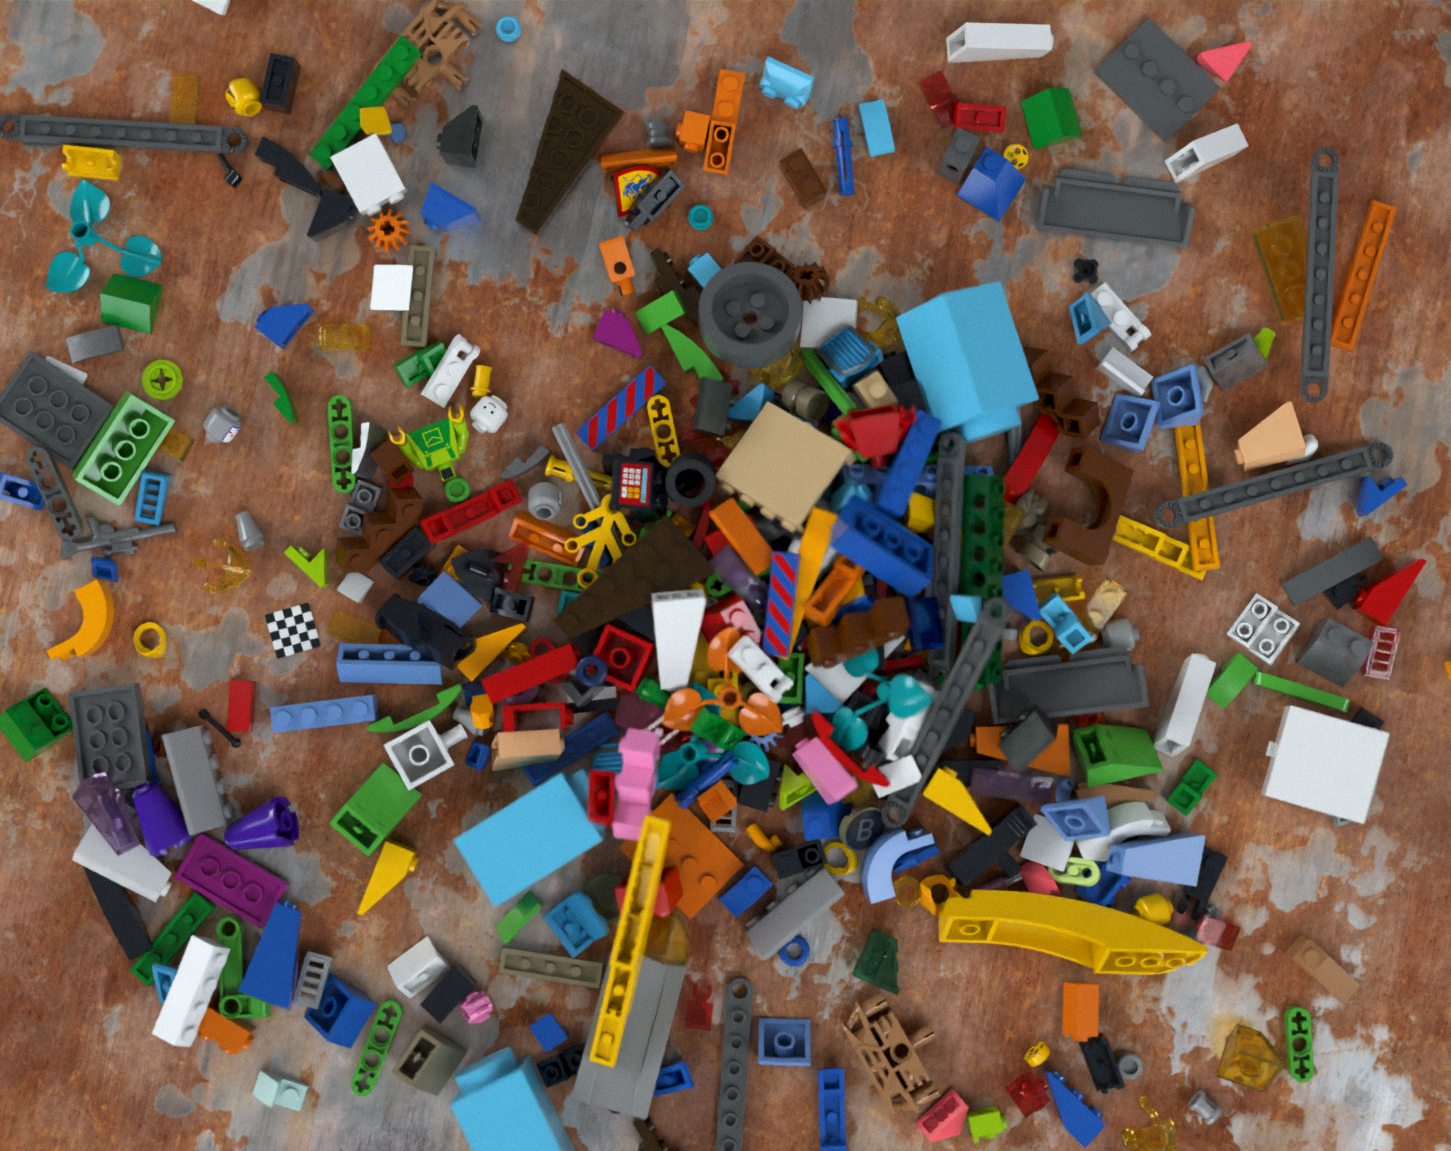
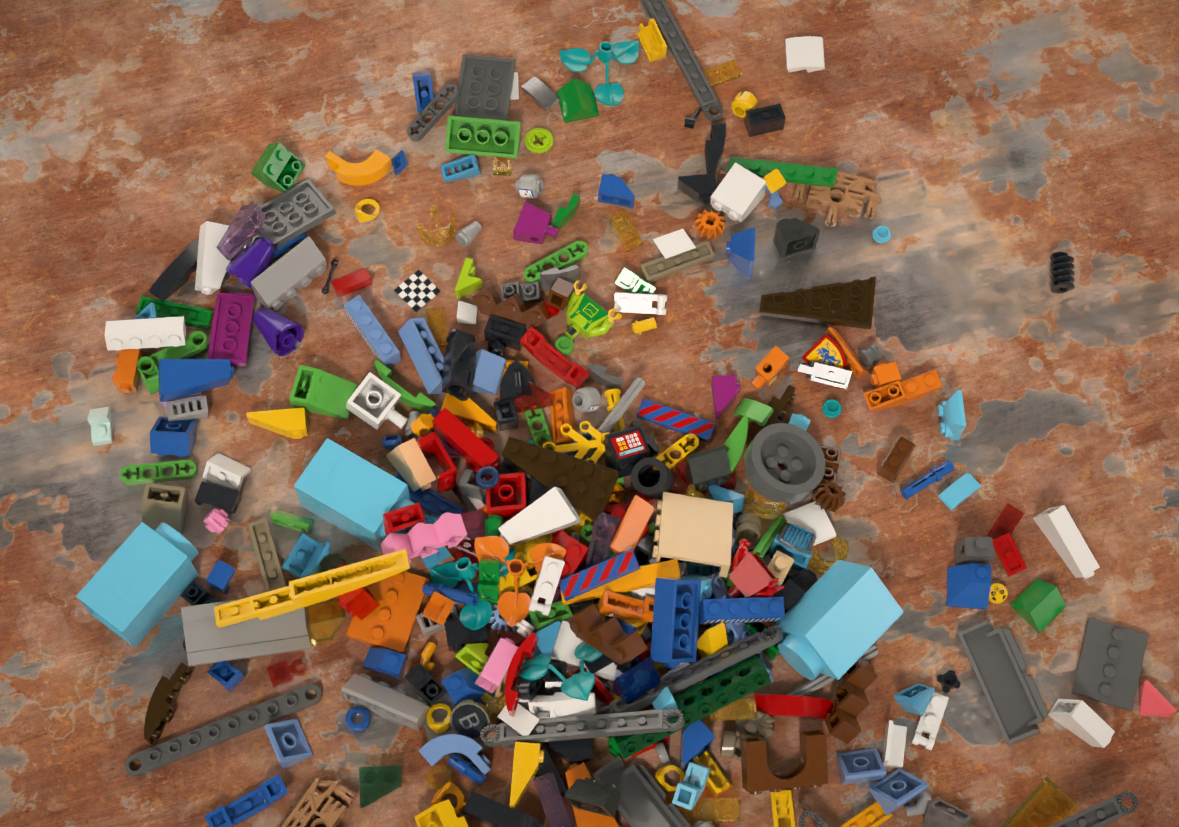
camera: 60 degrees right, 20 degrees down
flat silver piece [61,516,177,560] -> none
white head [470,395,508,433] -> none
none -> magenta torso [513,202,559,244]

